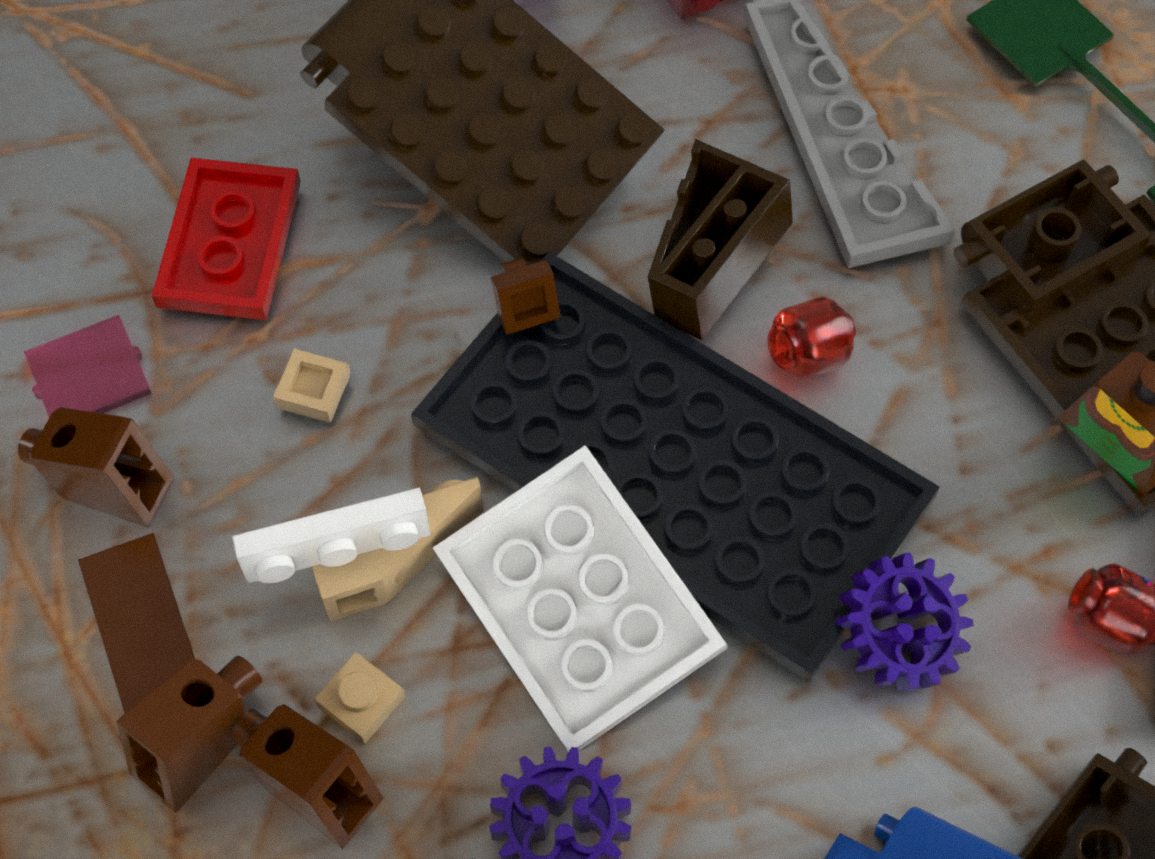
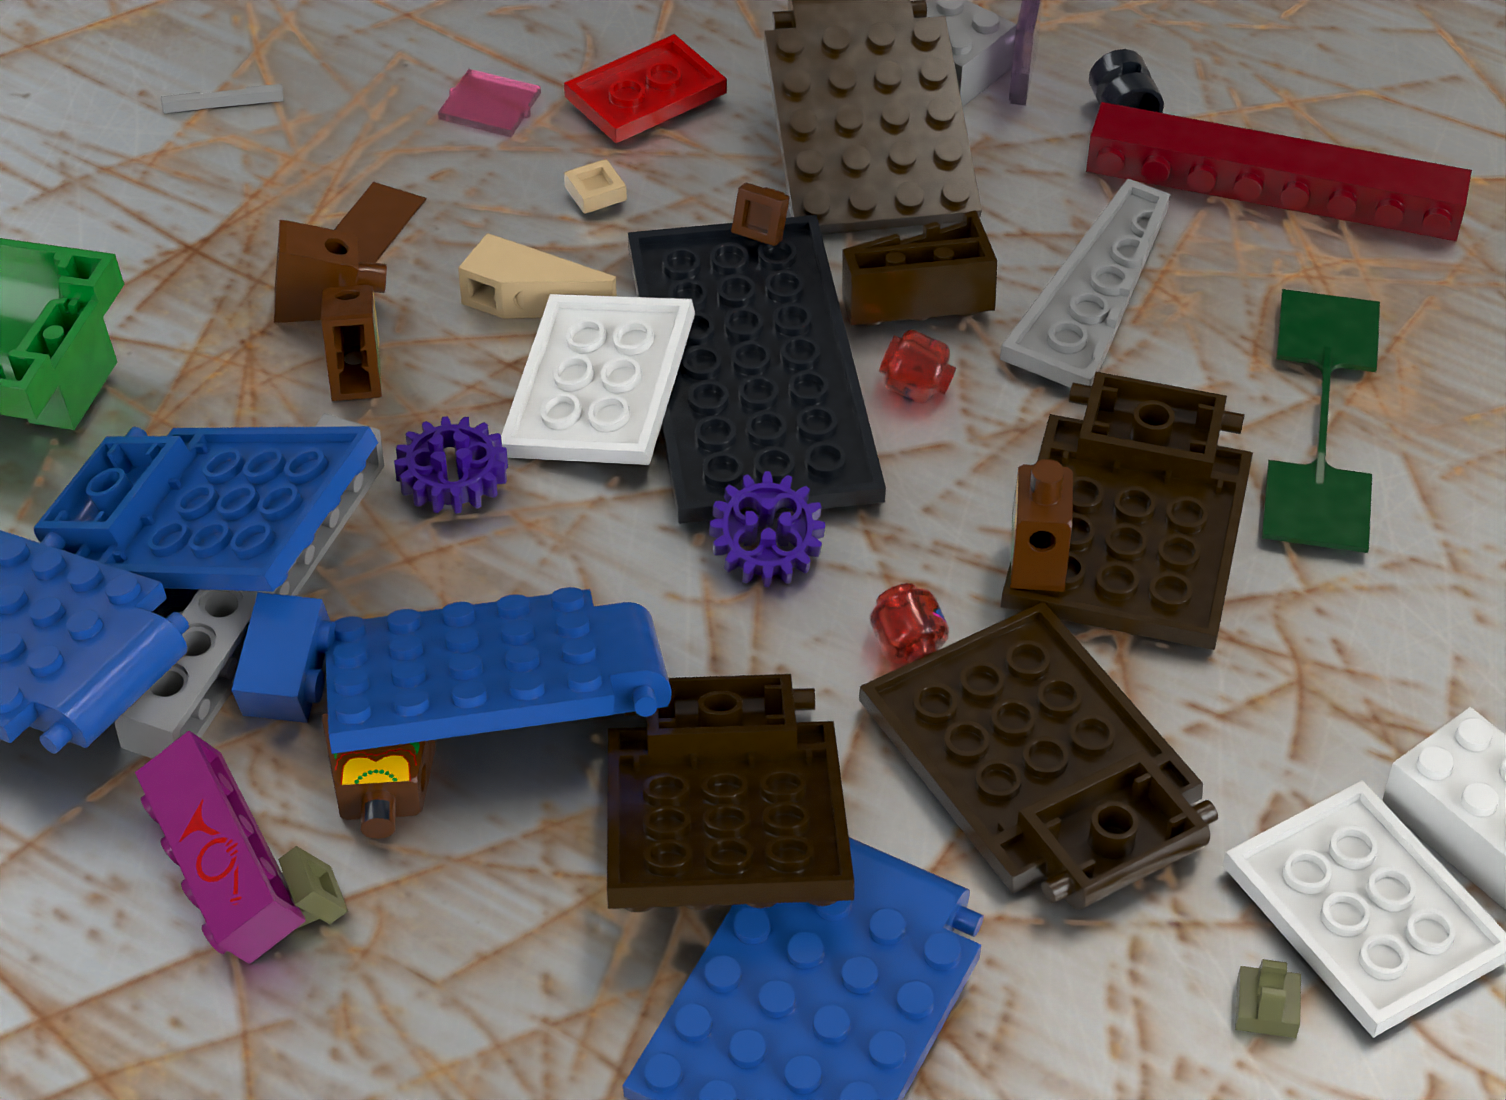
camera: 45 degrees right, 15 degrees down
reddish brown torso [18,407,174,527] -> none
white plate [232,487,431,583] -> none
tan plate [314,652,406,744] -> none

